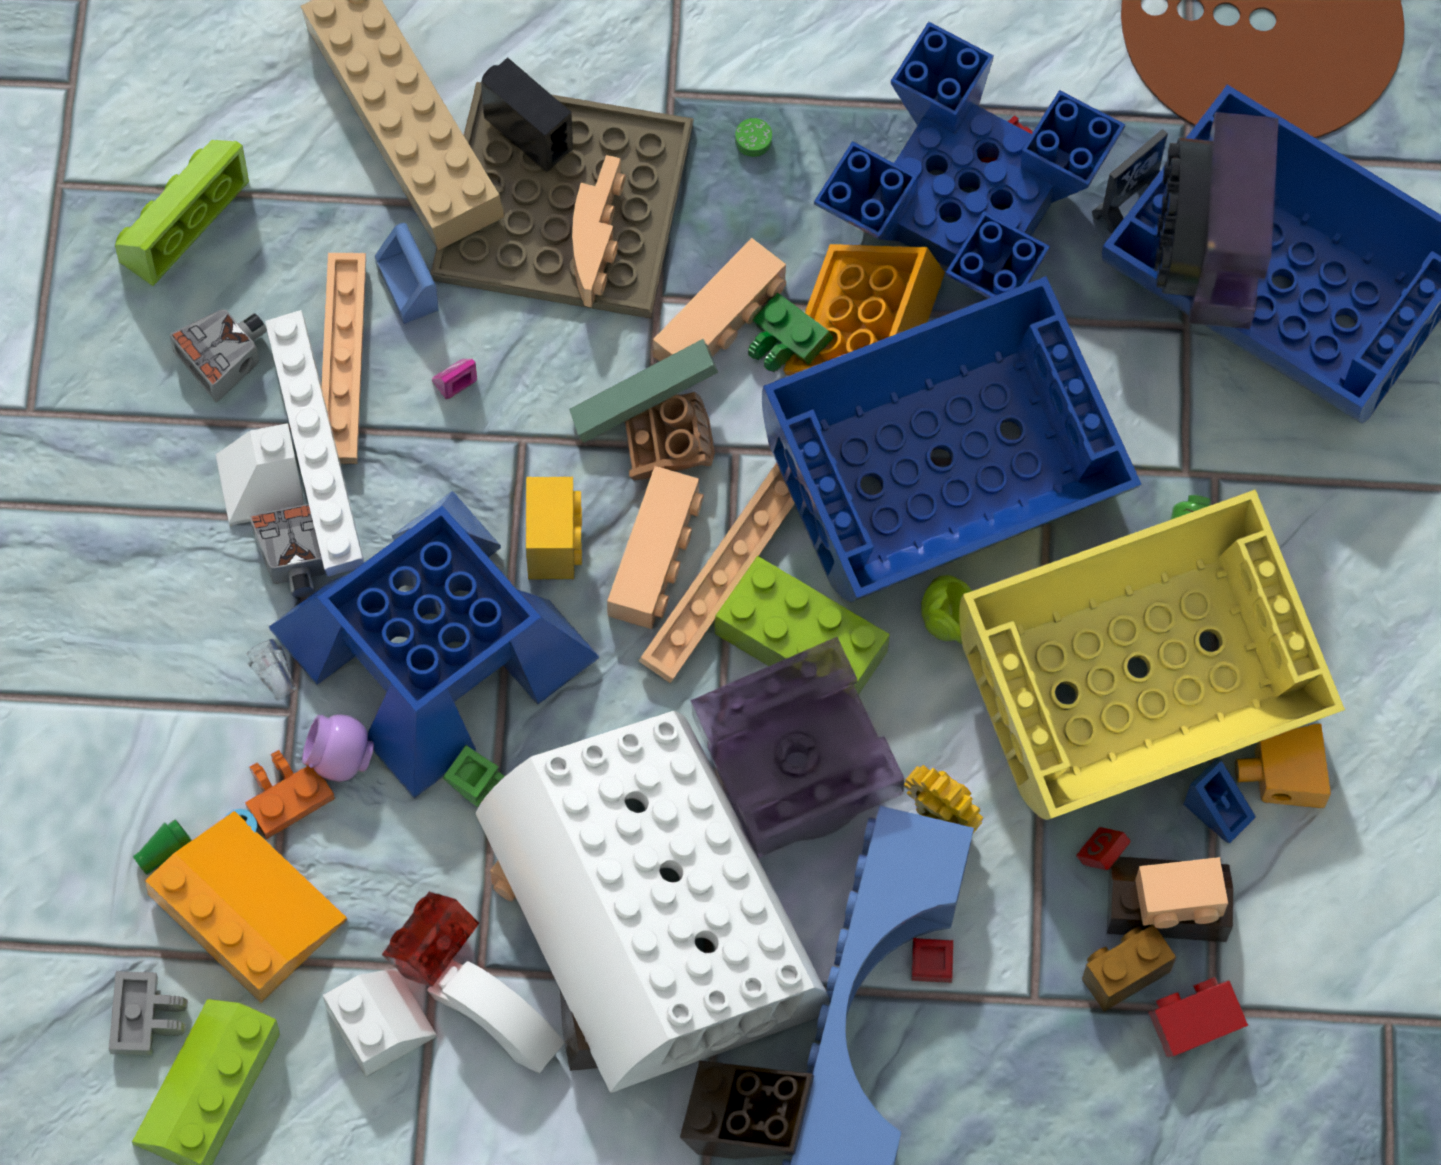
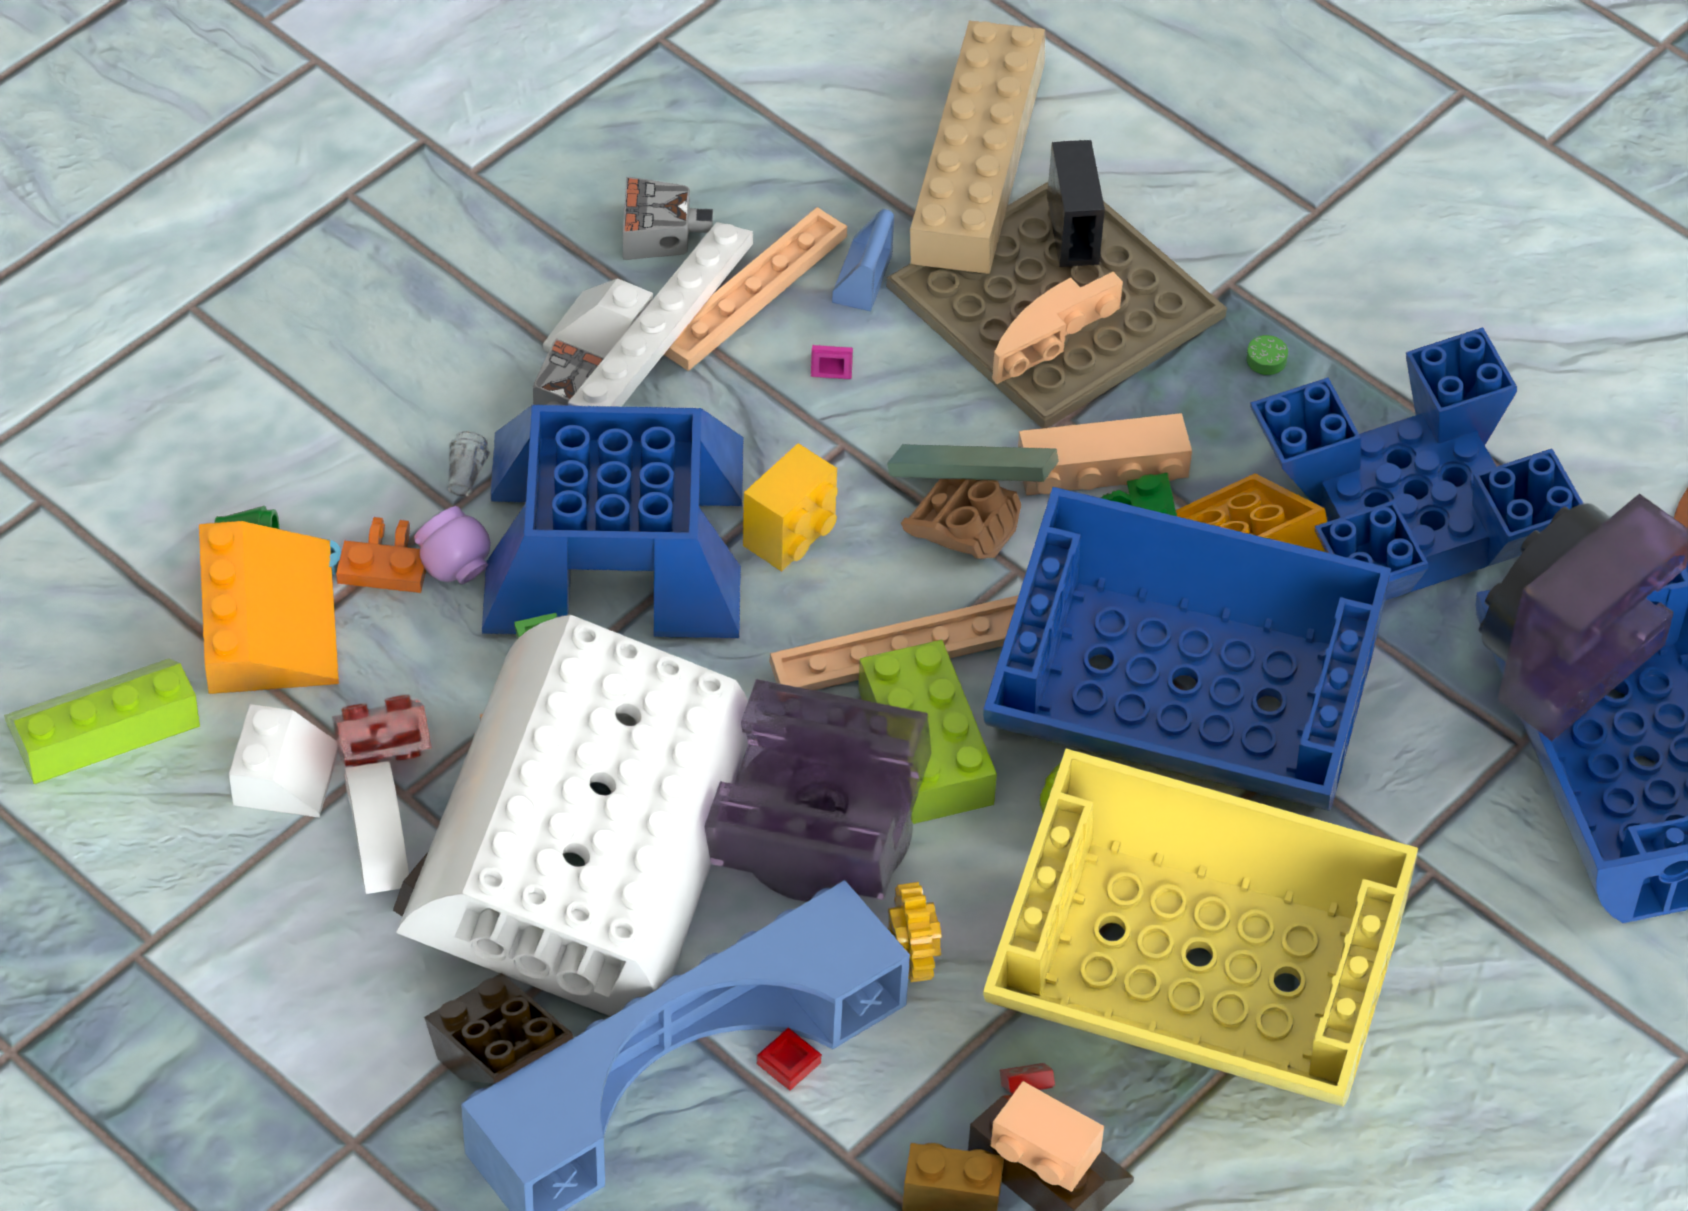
camera: 40 degrees right, 15 degrees down
light grey hinge [109,971,188,1055] -> none
lime slope [114,140,249,286] -> none
light nougat brick [607,466,704,629] -> none
blue slope [1183,758,1256,843] -> none
light orange torso [1235,724,1331,808] -> none

